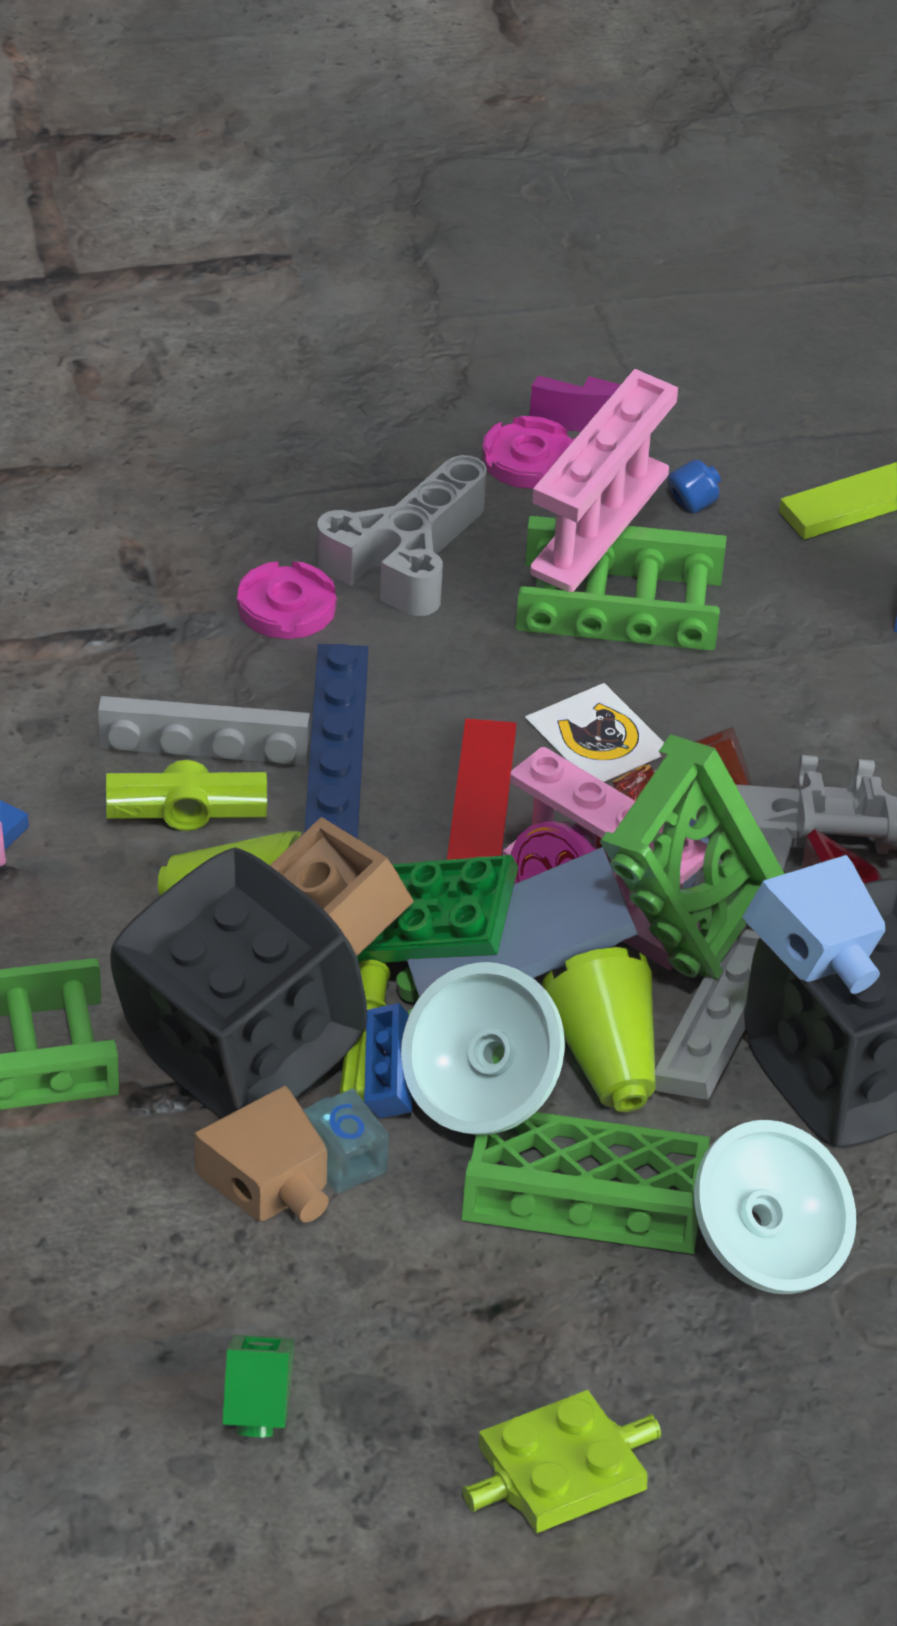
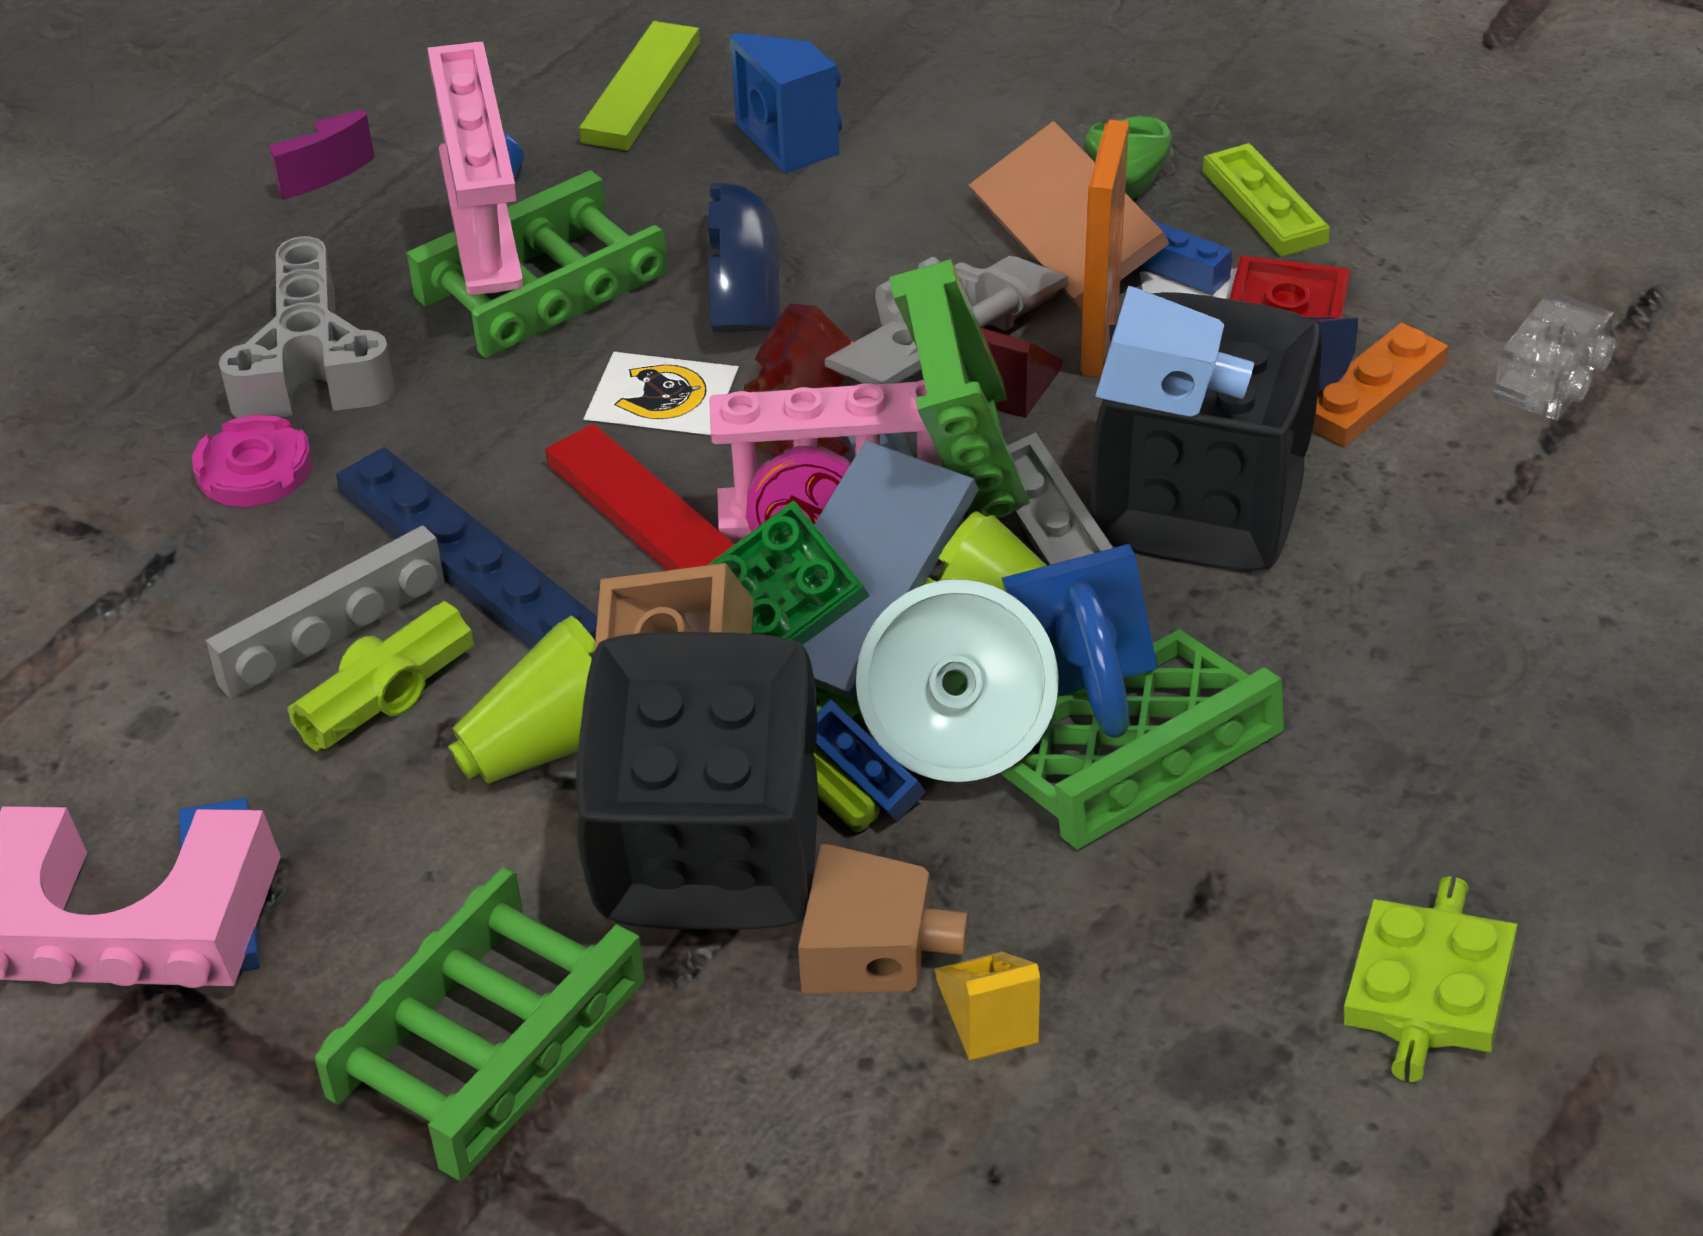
camera: 40 degrees left, 0 degrees up
green slope [222,1335,295,1437] -> none
clear light blue brick [303,1088,389,1194] -> none
dark pink tile [482,416,575,489] -> none
light aqua dish [694,1120,856,1294] -> none
none -> dark blue brick [709,183,781,333]
none -> yellow slope [934,952,1040,1061]
none -> blue tile [1002,544,1158,738]

